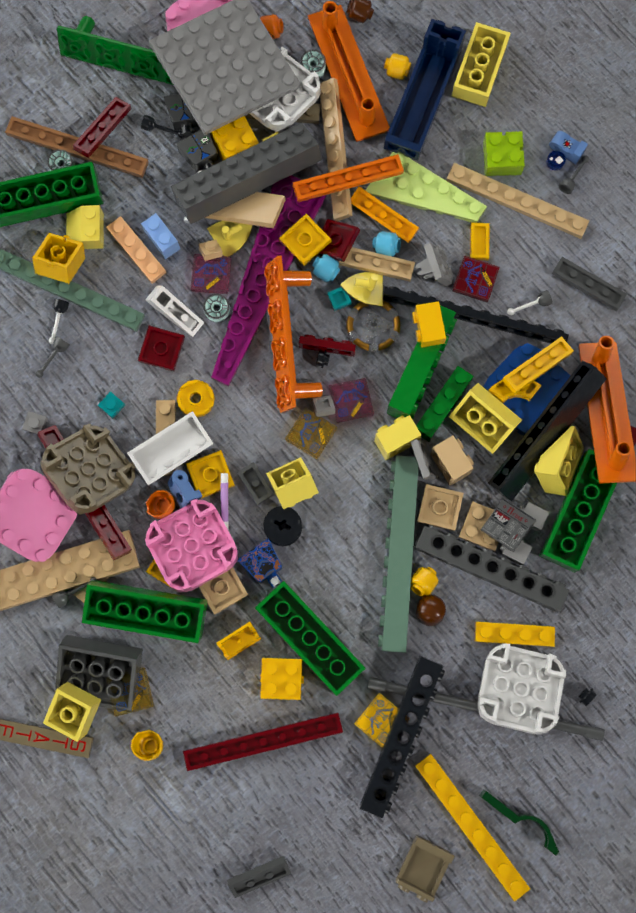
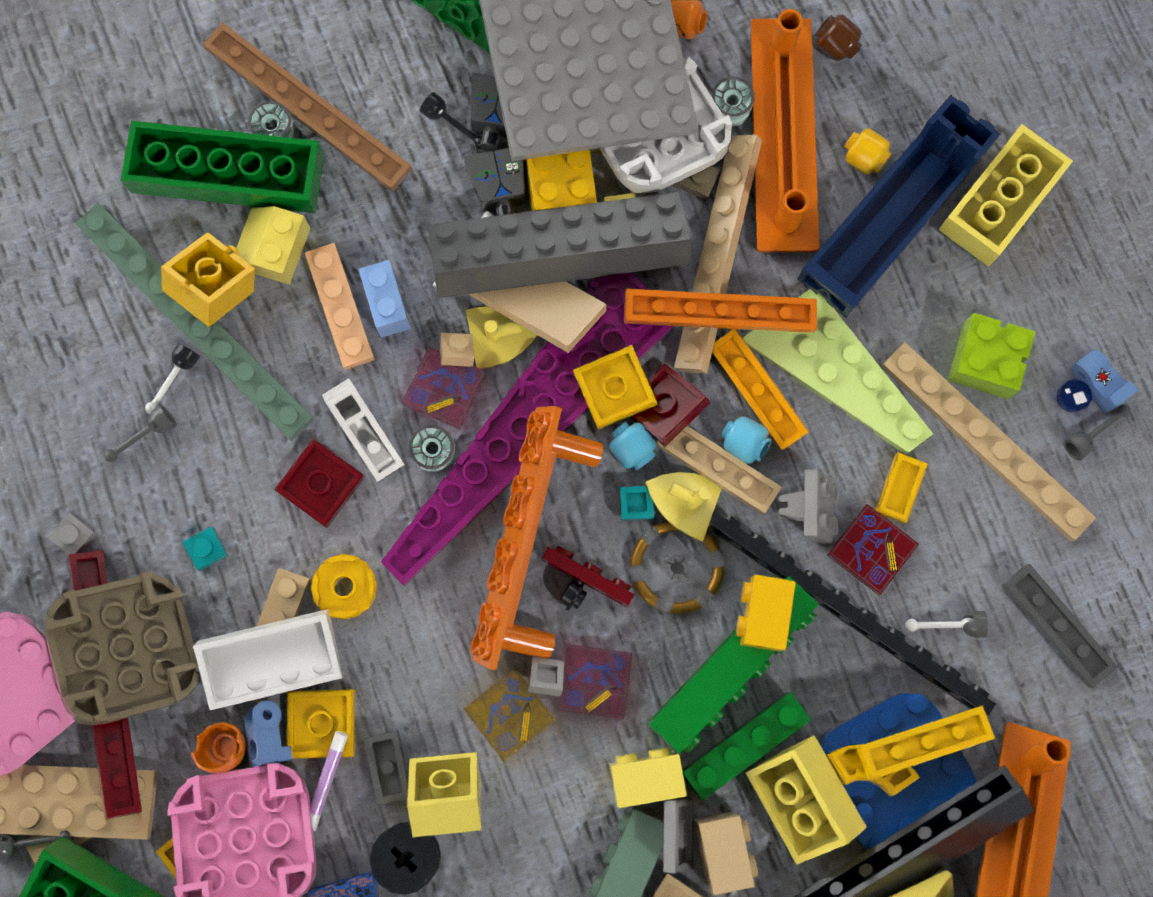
camera: 15 degrees right, 0 degrees up
dark red plate [73,97,131,158] -> none

